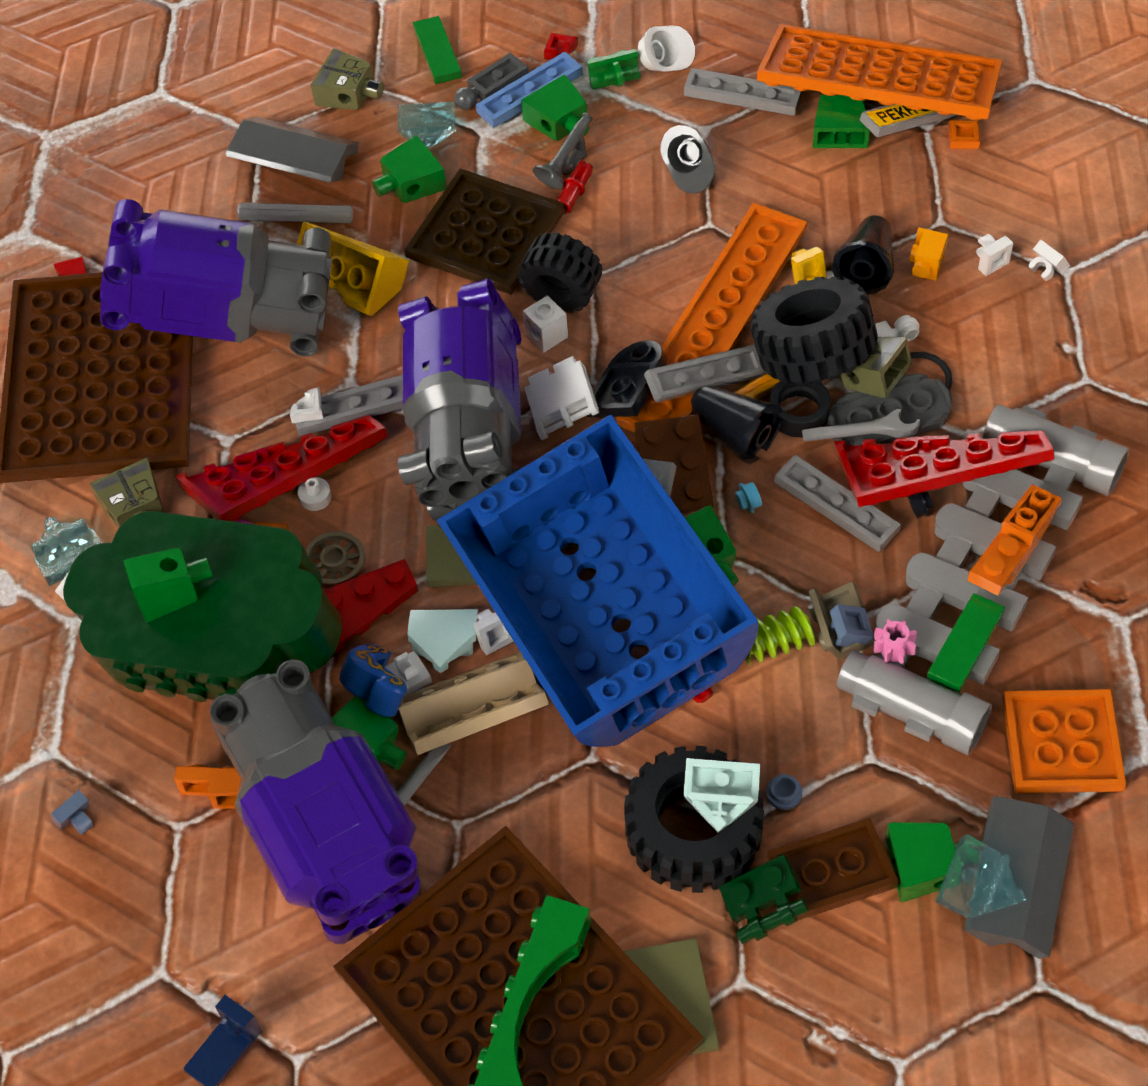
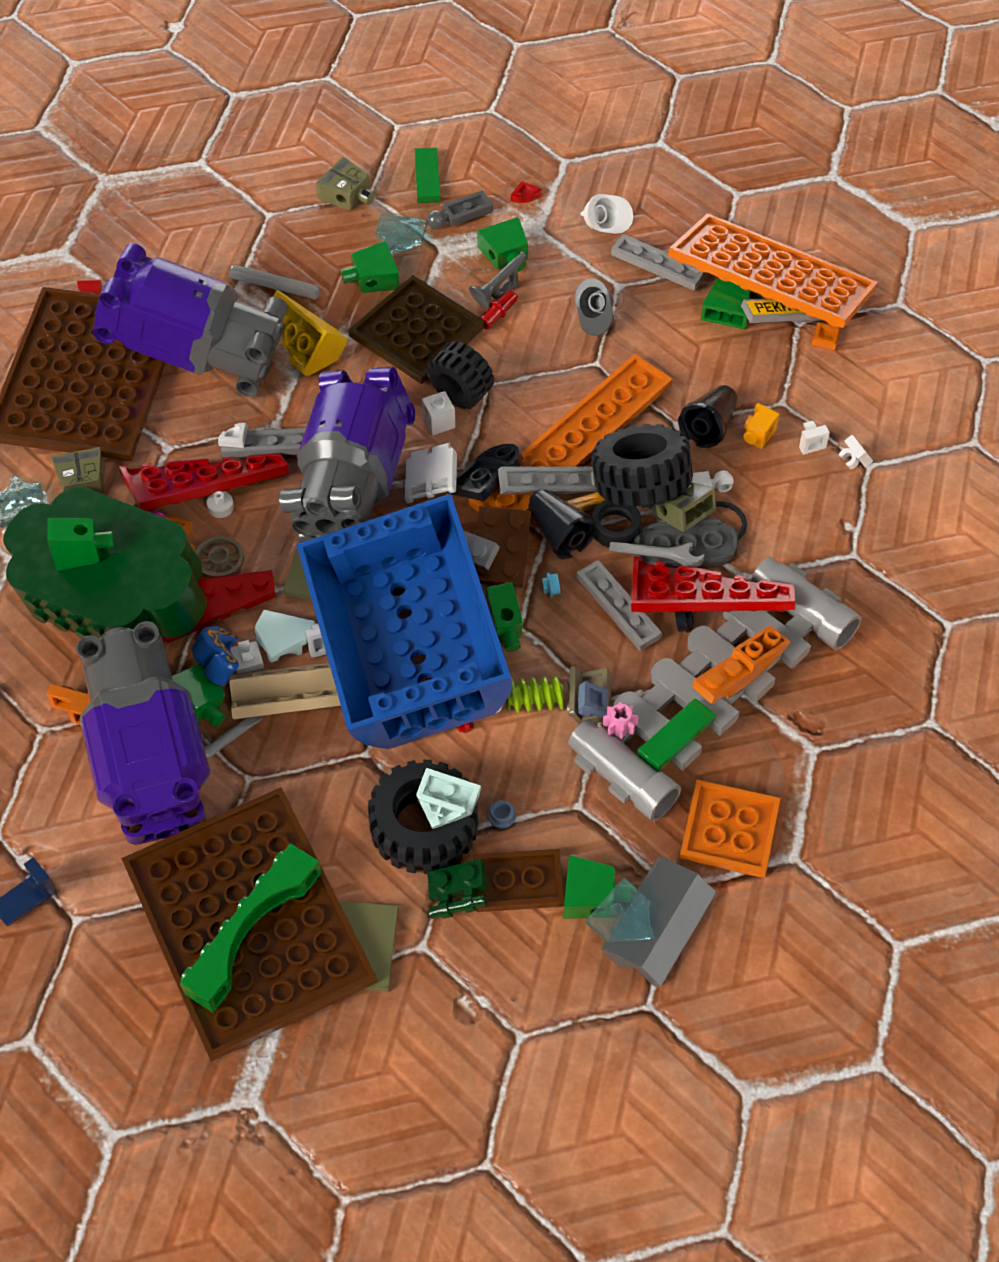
camera: 10 degrees right, 0 degrees up
dark grey slope [226,117,359,183] -> none
medium blue plate [476,52,583,128] -> none
green hips [587,49,641,90] -> none
yellow tile [791,247,827,284] -> none

